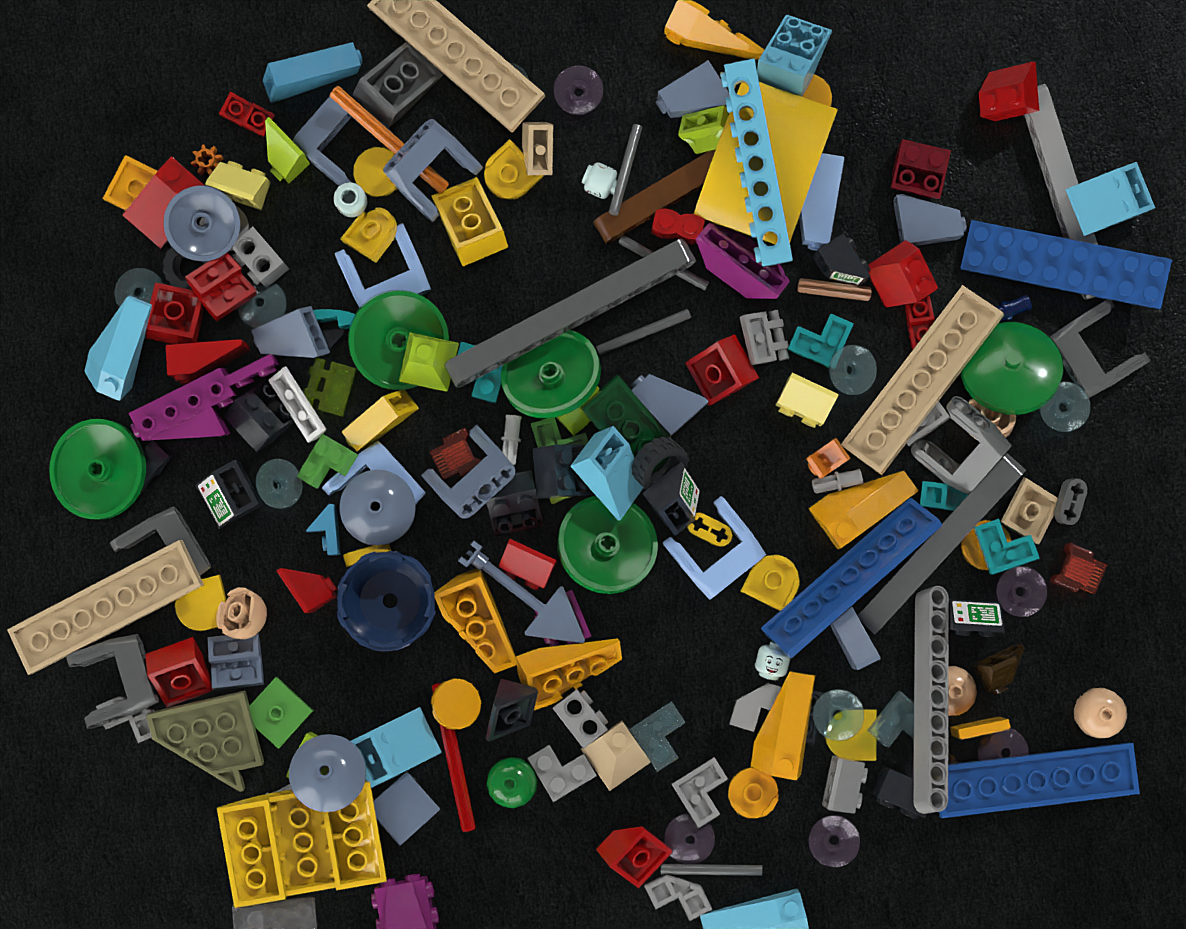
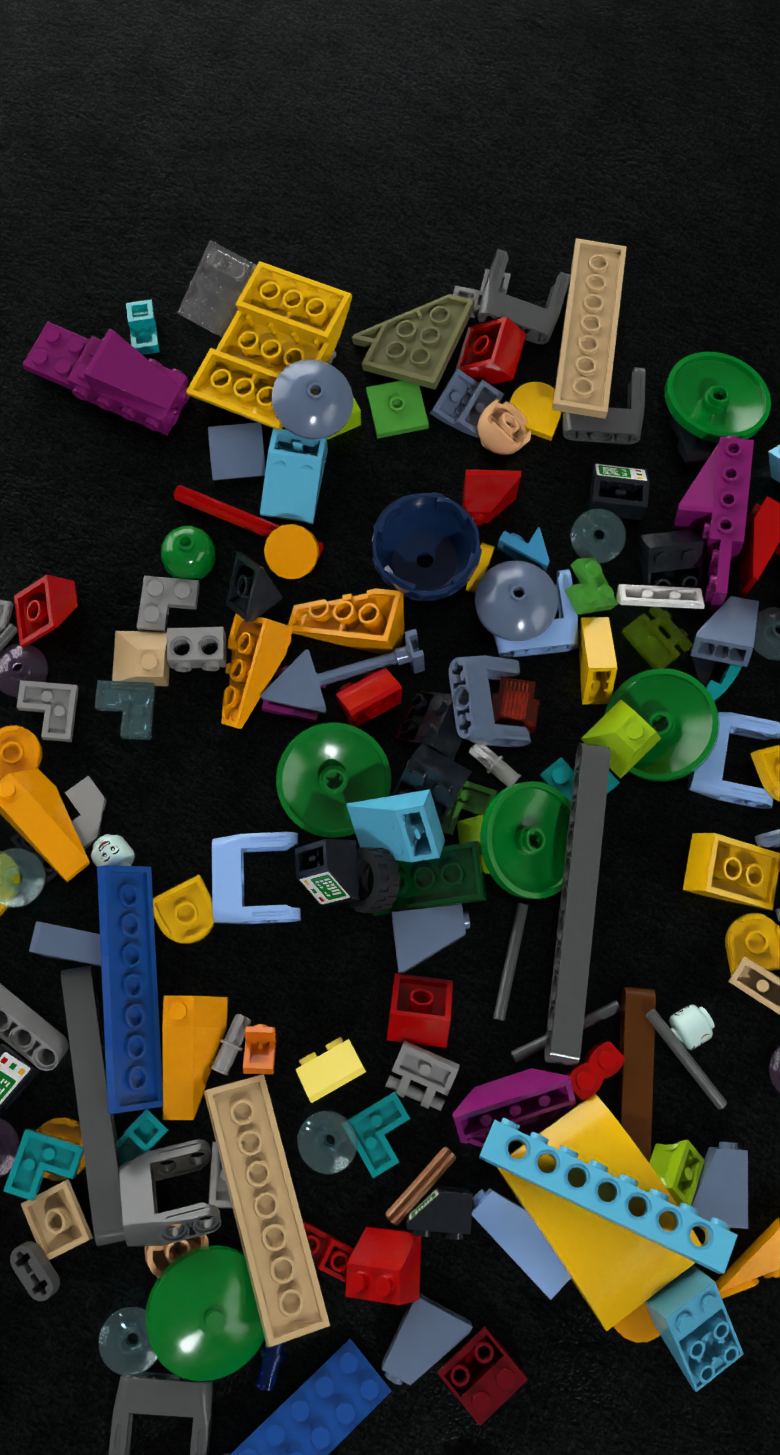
camera: 120 degrees right, 10 degrees down
yellow beam [687,513,732,547] -> none

